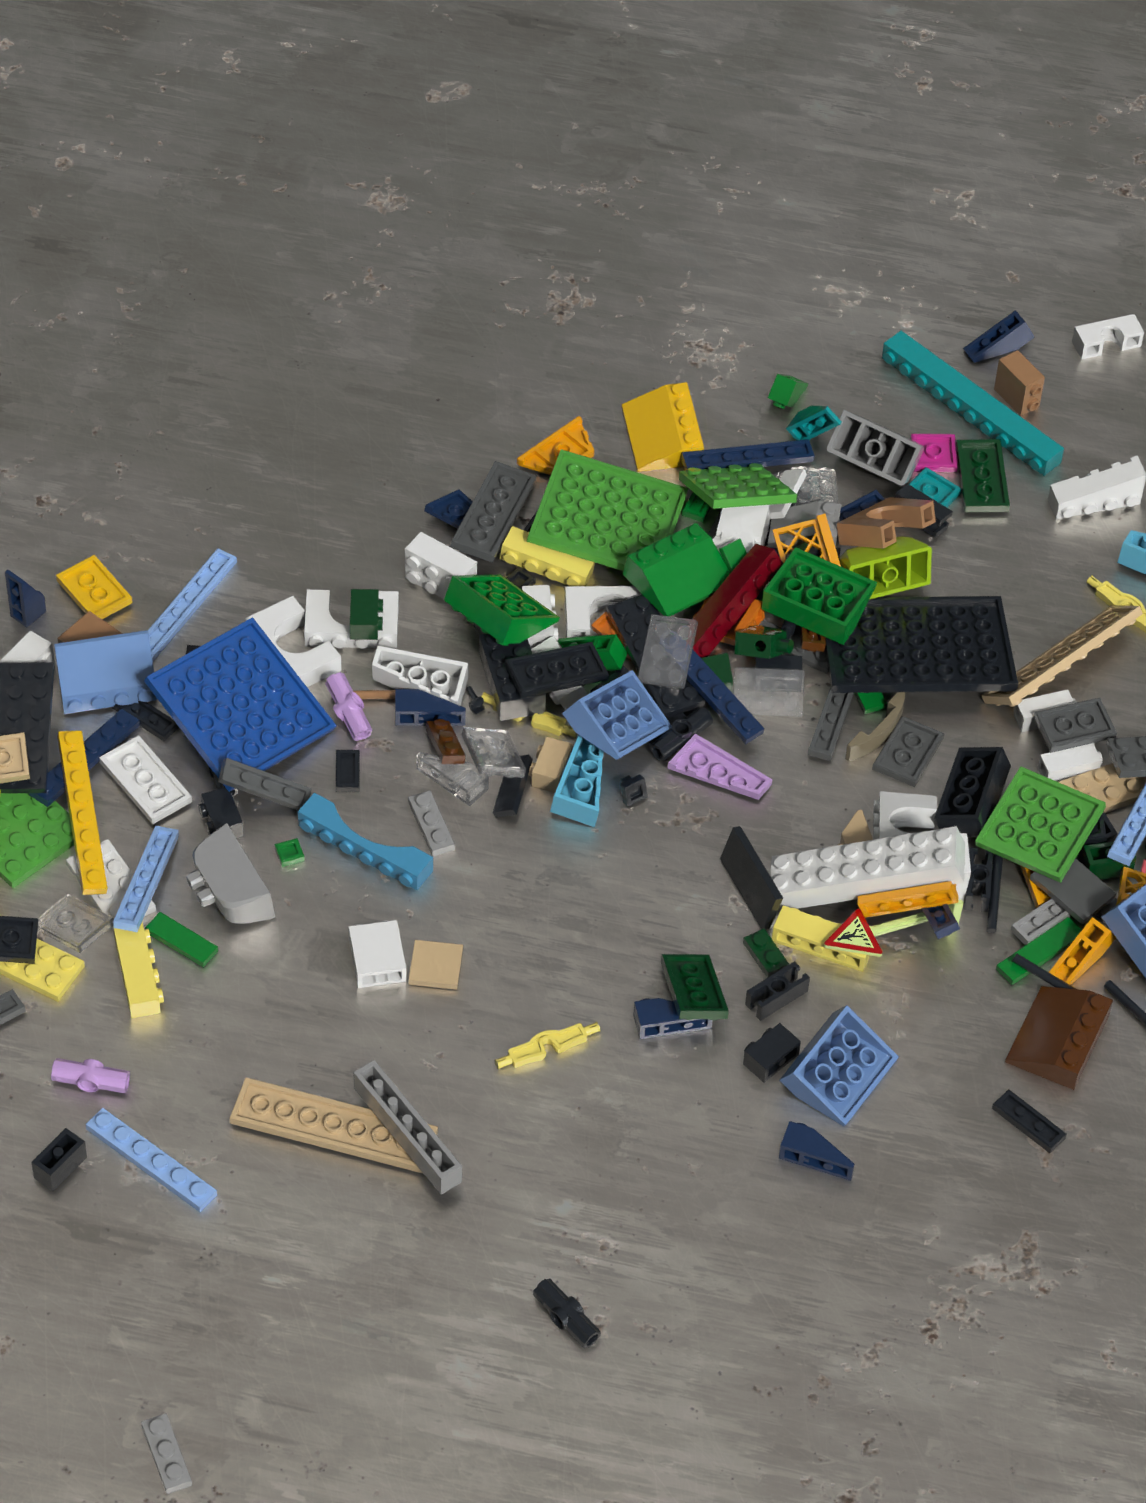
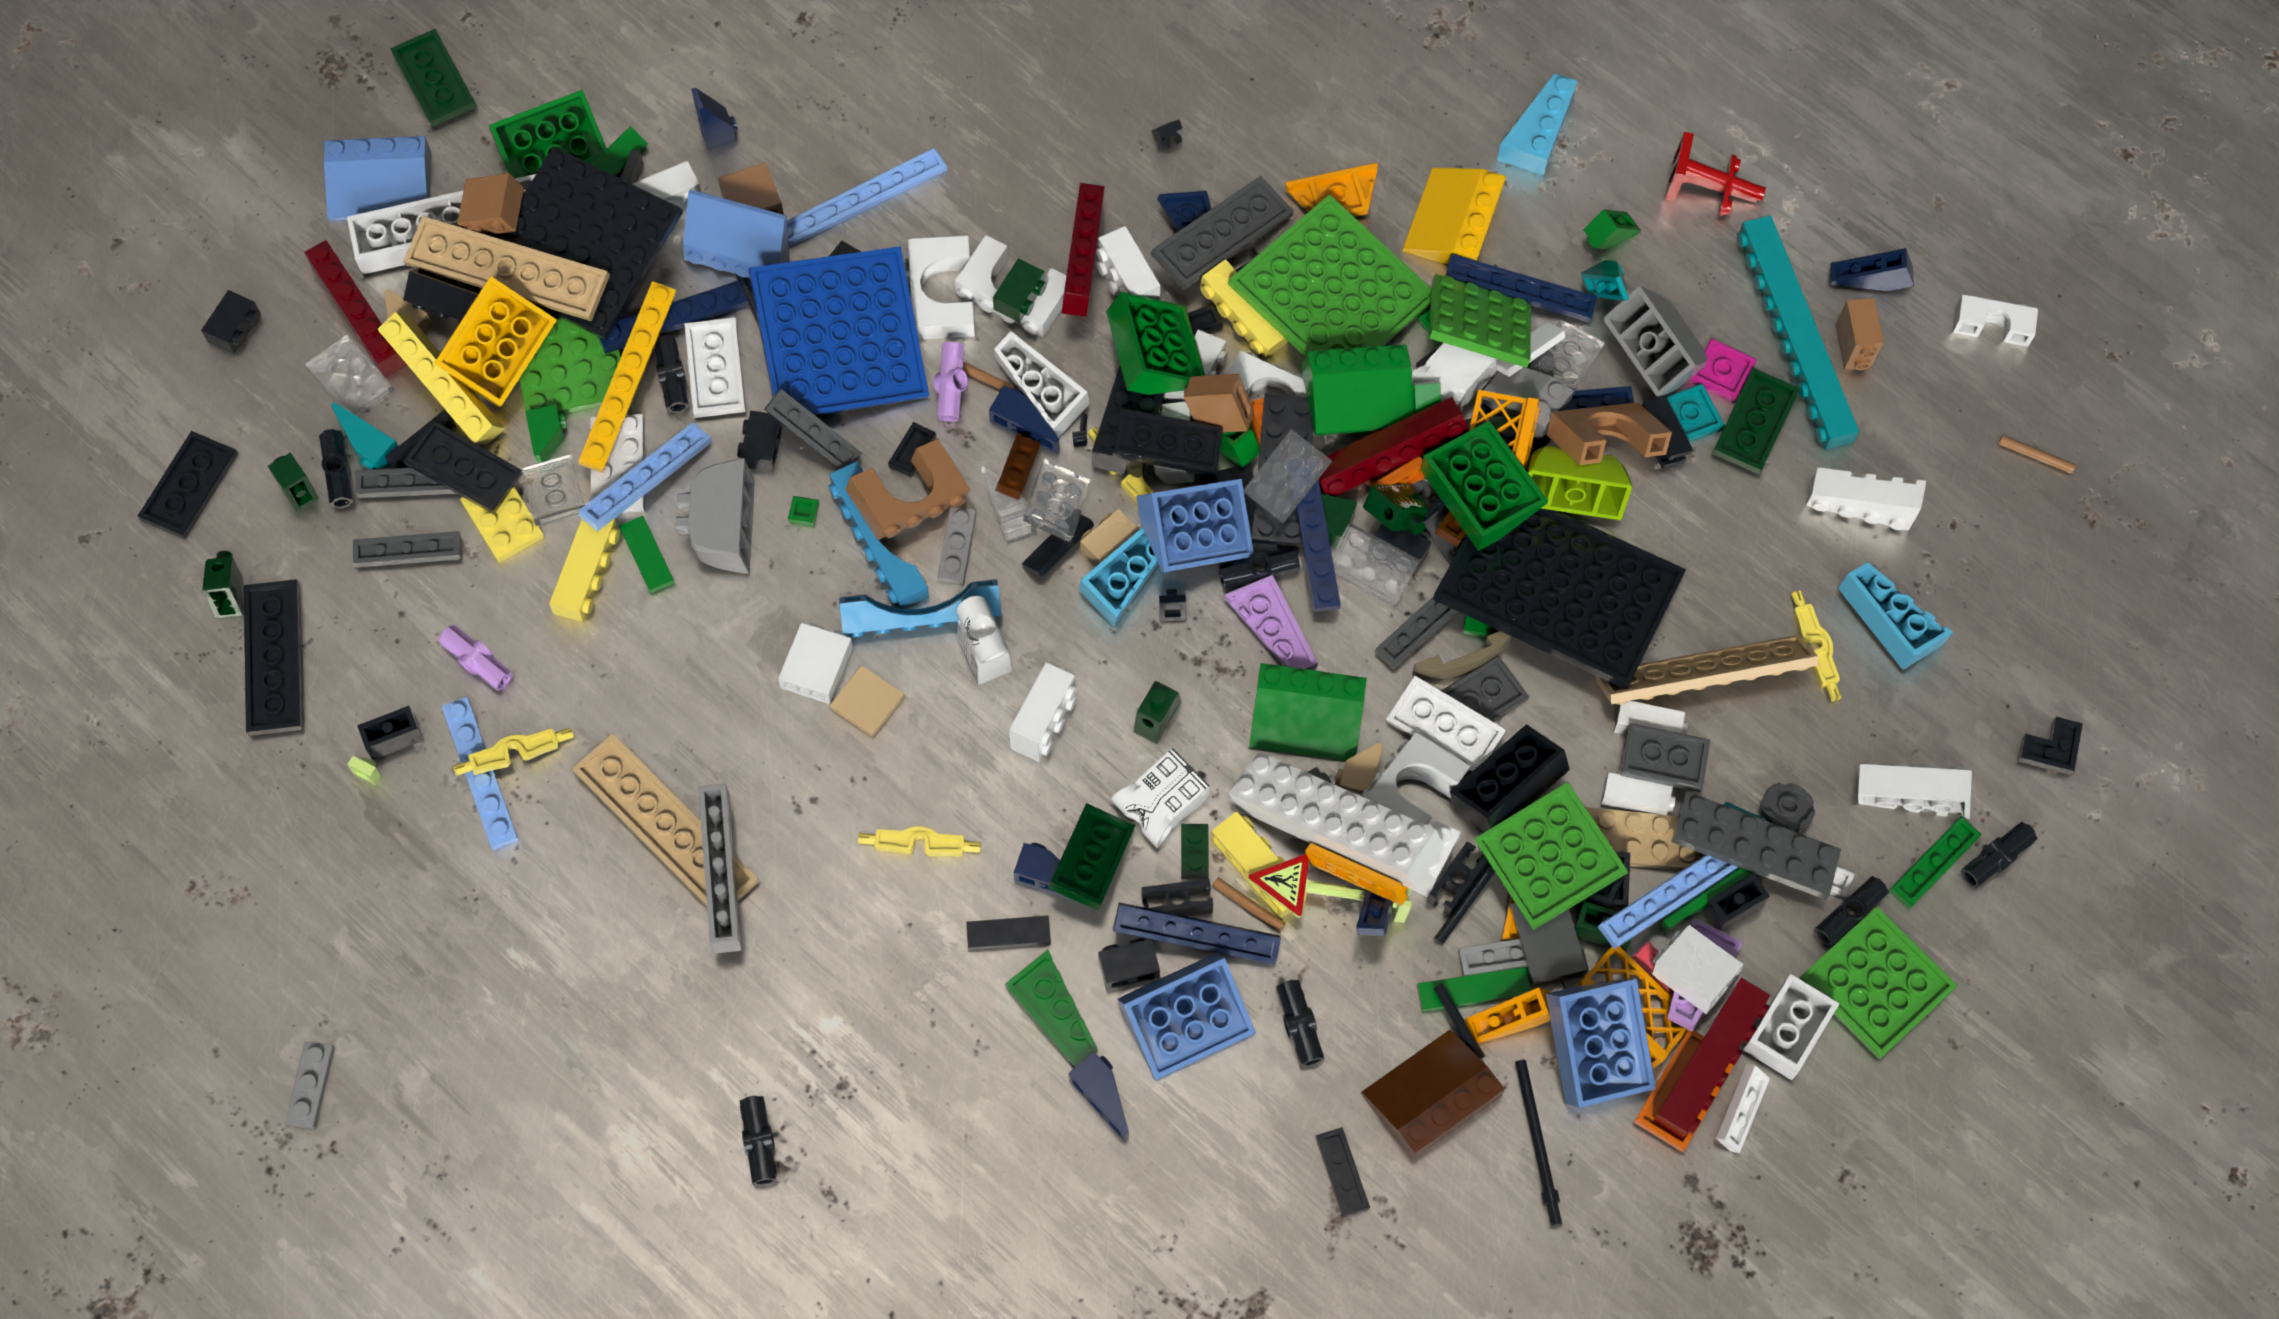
camera: 30 degrees right, 15 degrees up
yellow plate [56,555,133,619] -> none
black tile [720,826,783,930] -> none
none -> yellowish green plate [347,756,382,786]
none -> light yellow piece [453,727,574,776]
none -> green slope [525,404,567,467]
none -> black piece [655,335,689,413]
none -> dark azure arch [839,579,1002,637]
none -> medium nougat arch [845,439,970,540]
none -> white piece [957,596,1012,685]
none -> black tile [966,915,1051,951]
none -> green wing [1005,950,1098,1067]
none -> white brick [1009,662,1078,762]
none -> dark red brick [1061,183,1105,317]
none -> white piece [1111,748,1210,848]
none -> dark blue plate [1113,902,1281,965]
none -> dark green torso [1133,681,1181,744]
none -> black tile [1151,119,1183,149]
none -> medium nougat piece [1184,374,1254,432]
none -> medium nougat bar [1212,877,1286,932]
none -> green slope [1249,663,1367,762]
none -> black piece [1276,980,1324,1067]
none -> white plate [1386,676,1506,773]
none -> medium azure wedge [1497,73,1578,176]
none -> red piece [1665,131,1766,216]

